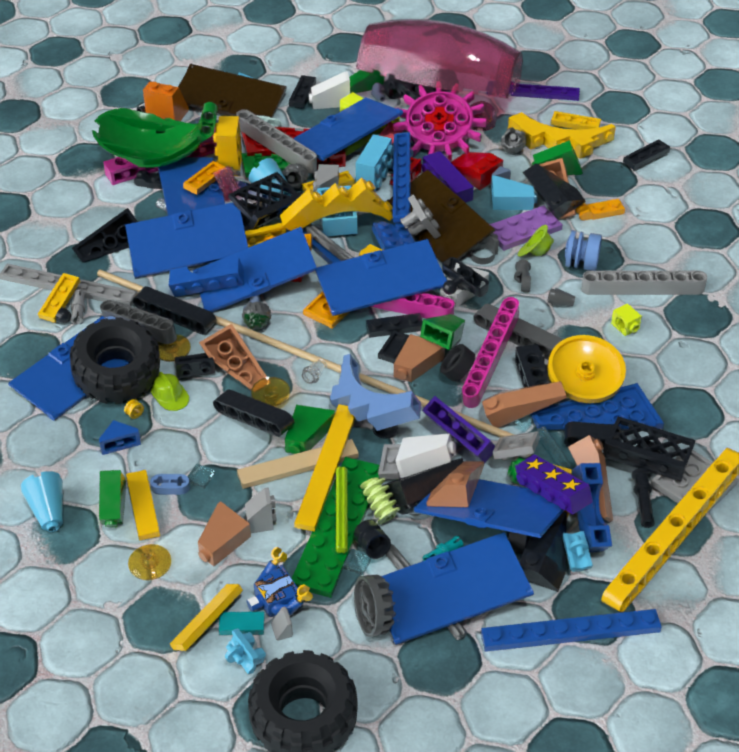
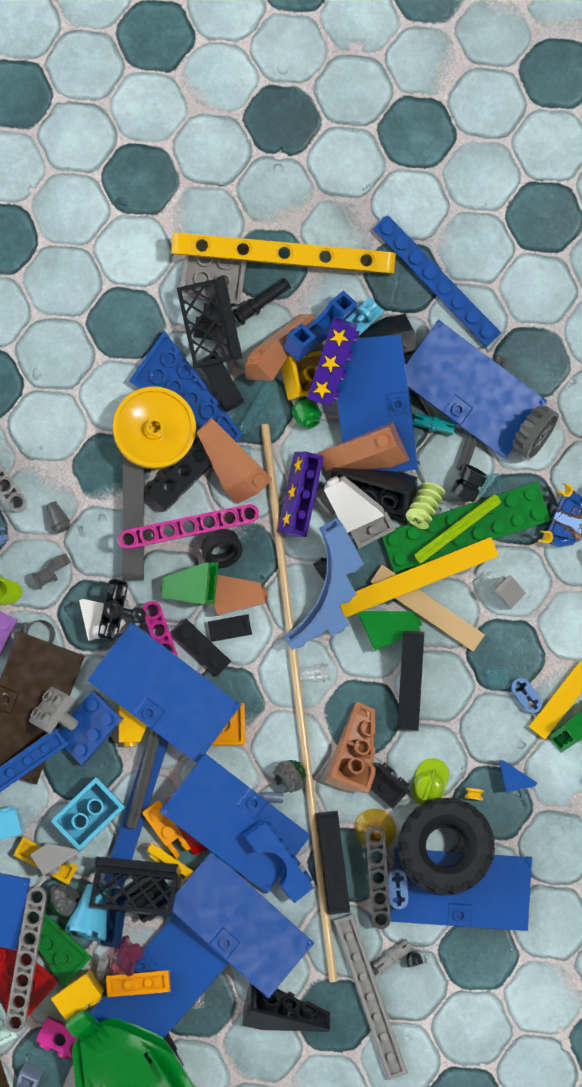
camera: 125 degrees left, 40 degrees up
yellow plate [38,273,81,323] -> none
nougat slope [198,501,251,566] -> none
clear yellow dish [251,377,290,406] -> none
yellow arch [280,178,393,231] -> none
light grey plate [493,431,540,460] -> none
neon yellow brick [611,303,642,336] -> none

